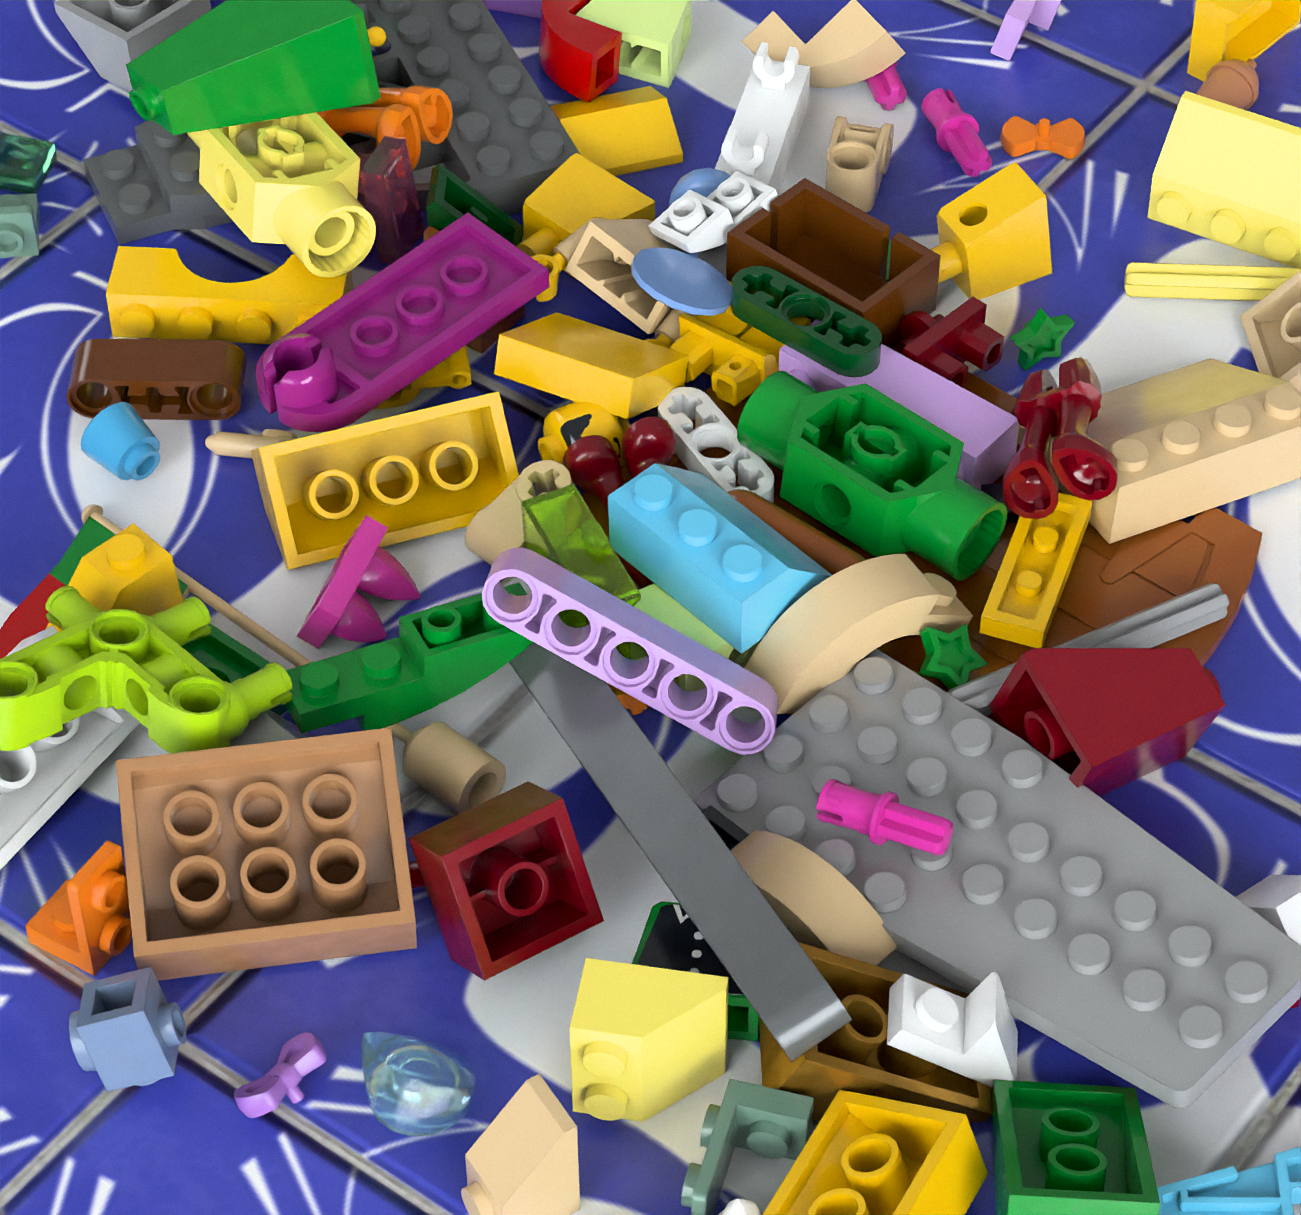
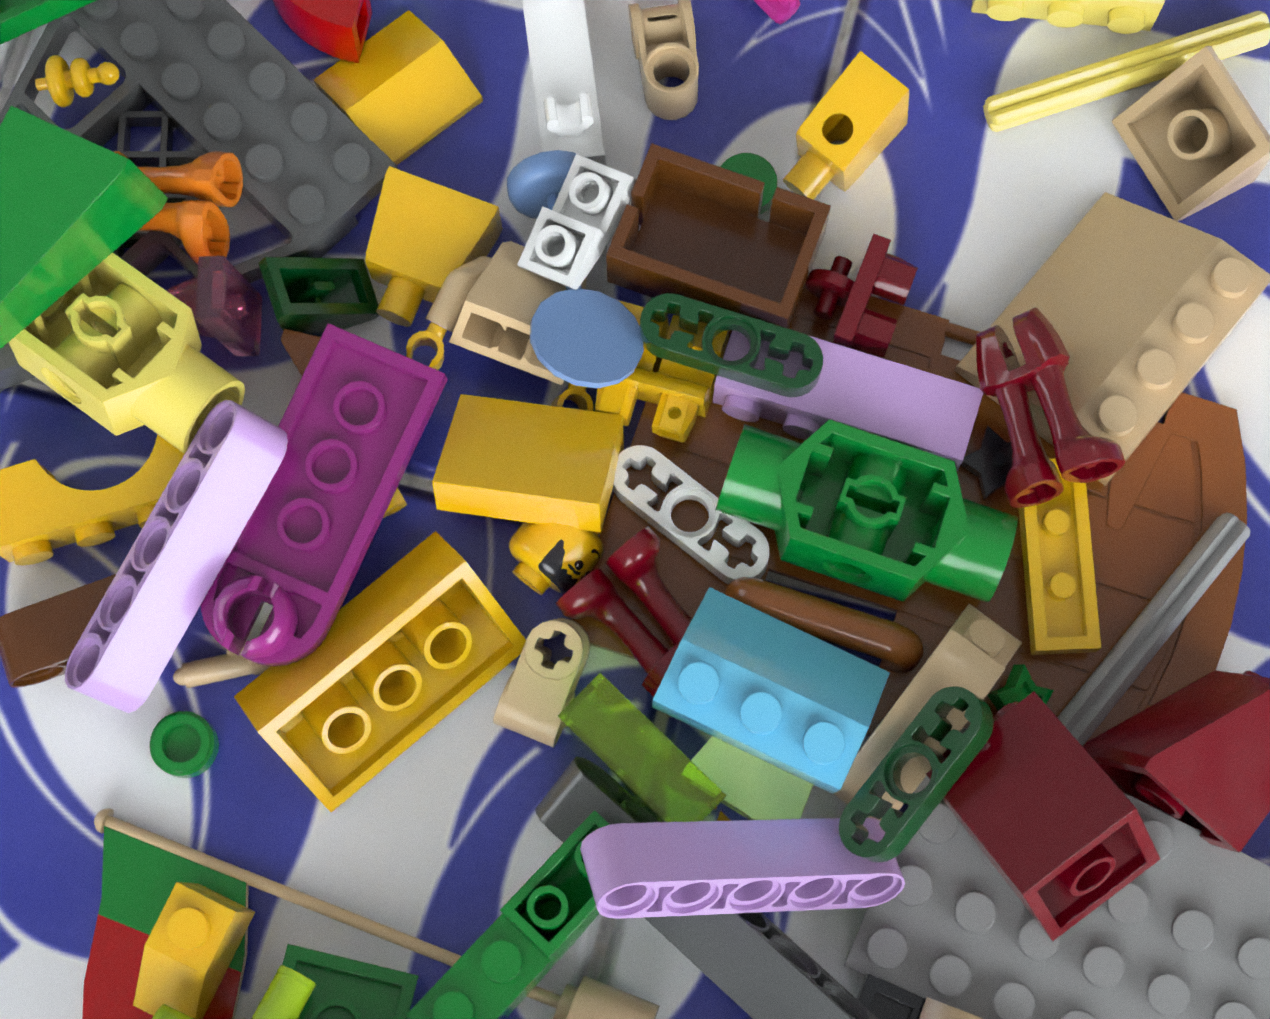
camera: 20 degrees left, 30 degrees up
dark azure hat [81,402,160,481] -> none
dark pink tile [297,515,421,649] -> none
dark pink axle [816,779,954,855] -> none
green piece [1009,308,1075,371] -> none
none -> beam [65,400,288,713]
none -> green tile [149,711,219,778]
none -> dark green beam [839,686,994,862]
none -> dark red slope [926,691,1160,942]

